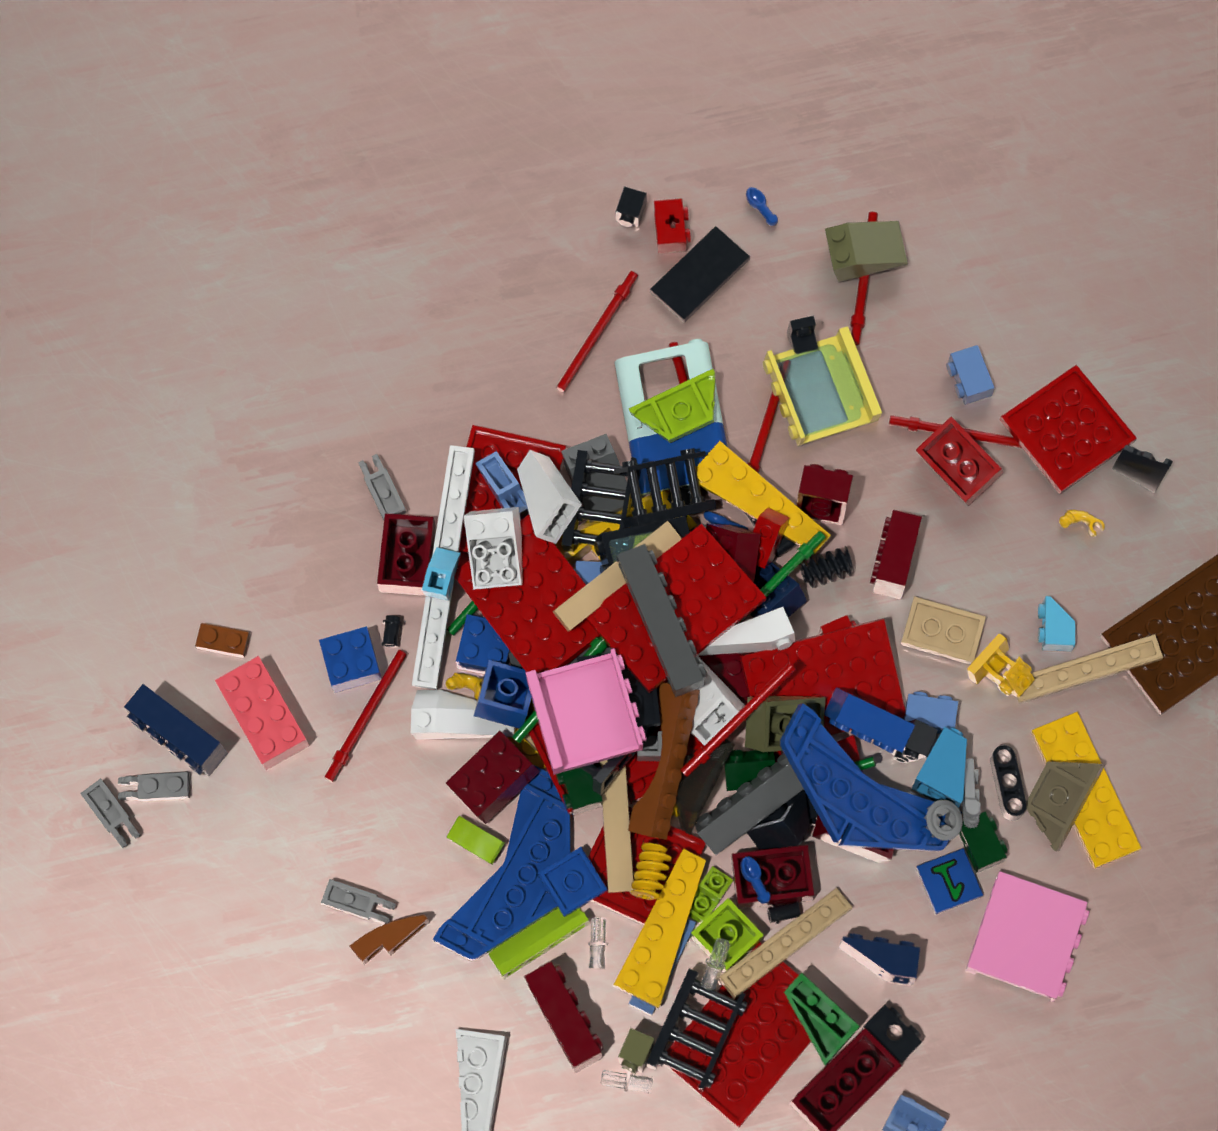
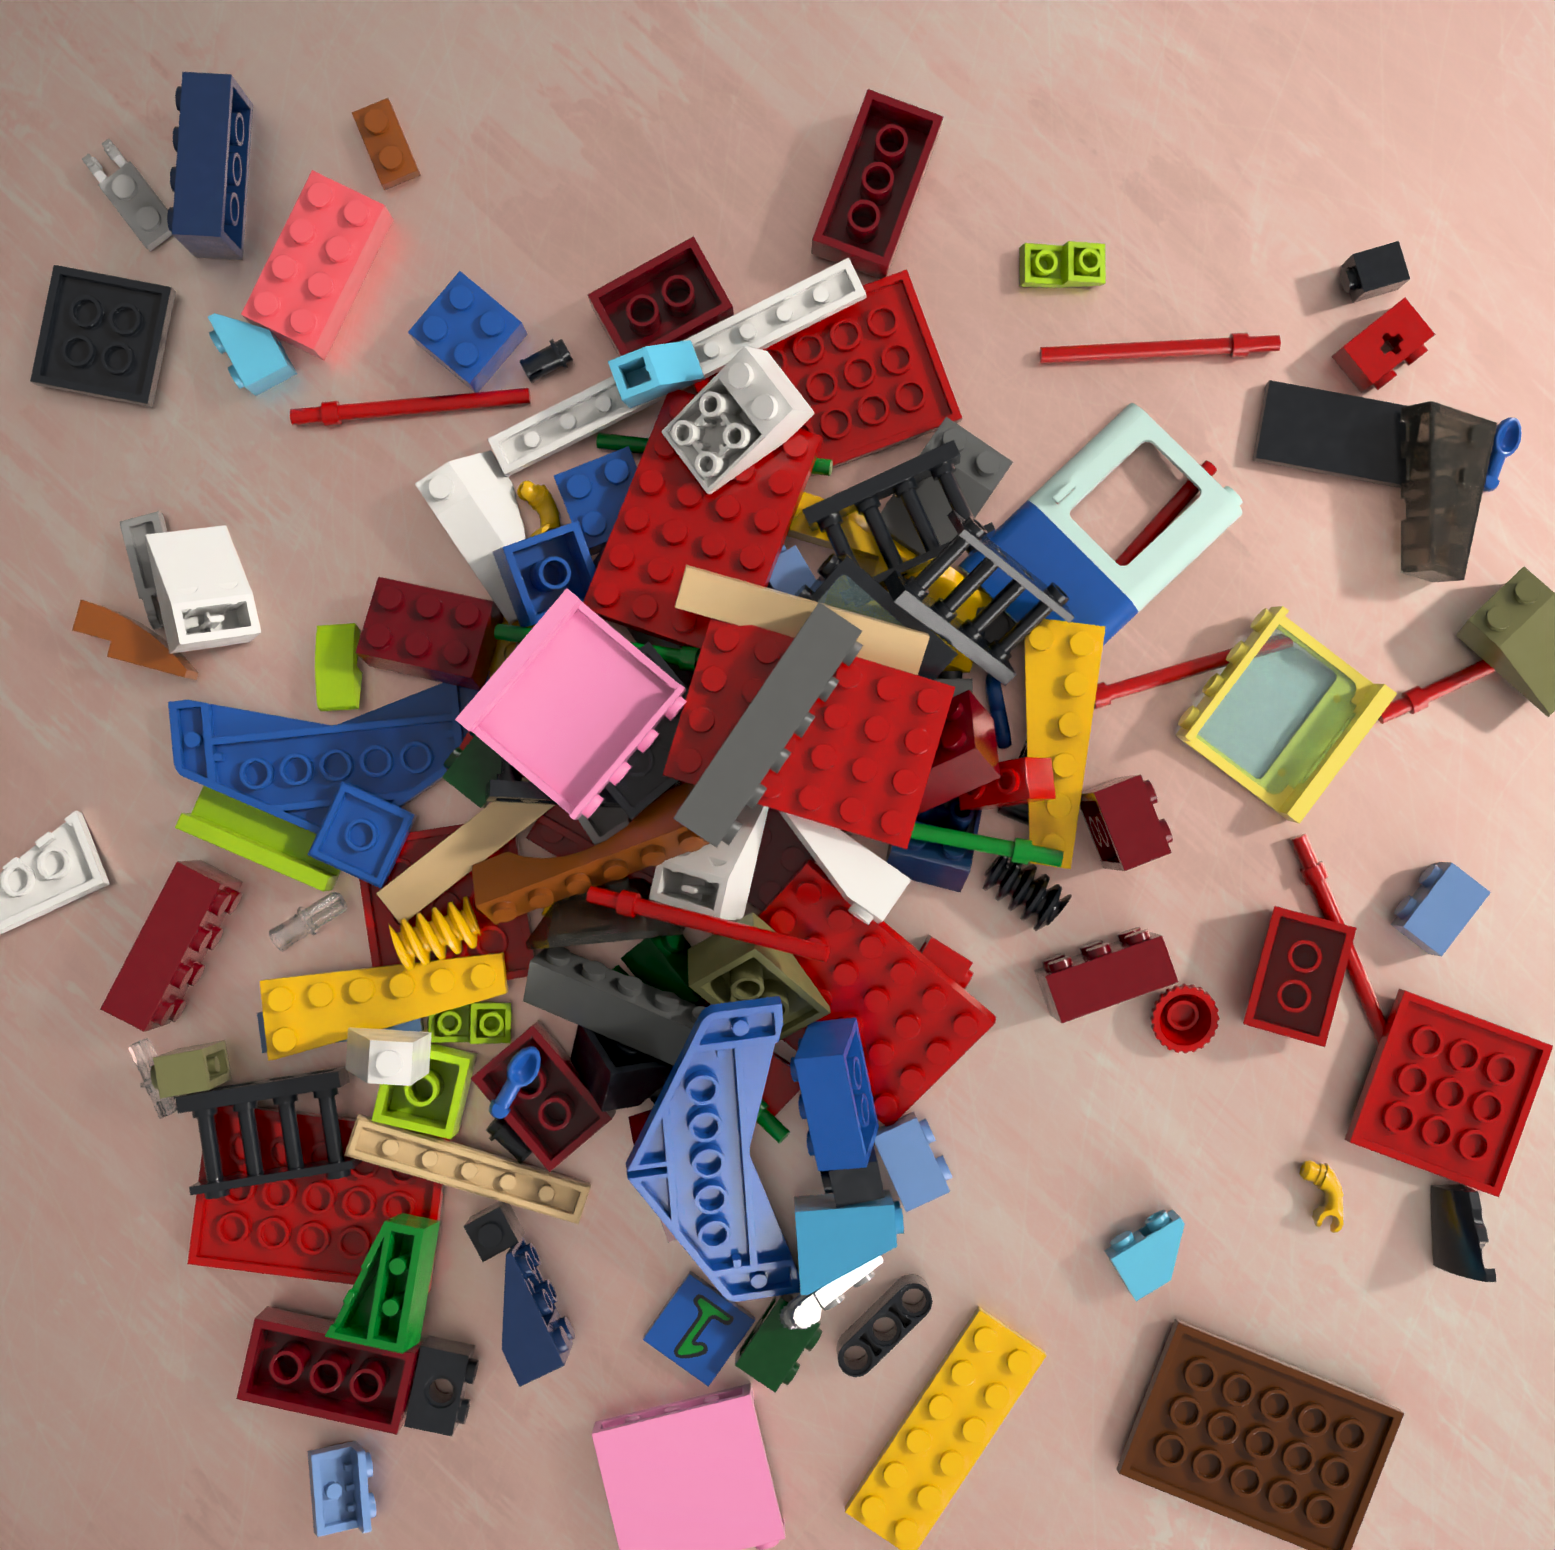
camera: 50 degrees right, 15 degrees up
light grey hinge [80,778,140,848] -> none
light grey hinge [358,454,406,520] -> none
medium blue slope [476,451,529,521] -> none
white slope [517,450,582,544] -> none
lime wing [628,369,715,443] -> none
clear axle [700,938,730,990] -> none
black slope [787,316,818,354] -> none
tan plate [900,596,986,665] -> none
light grey gear [924,800,962,841] -> none
yellow tile [967,633,1035,697] -> none
tan tile [1016,634,1163,704] -> none
dark tan wing [1026,762,1104,851] -> none
none -> black plate [30,265,176,407]
none -> white slope [144,525,261,654]
none -> medium azure slope [208,313,297,396]
none -> white slope [345,1027,432,1086]
none -> black brick [464,1201,525,1262]
none -> dark red brick [811,89,944,279]
none -> lime slope [1019,241,1106,288]
none -> red hat [1150,984,1220,1054]
none -> clear smoke wedge [1401,401,1497,582]

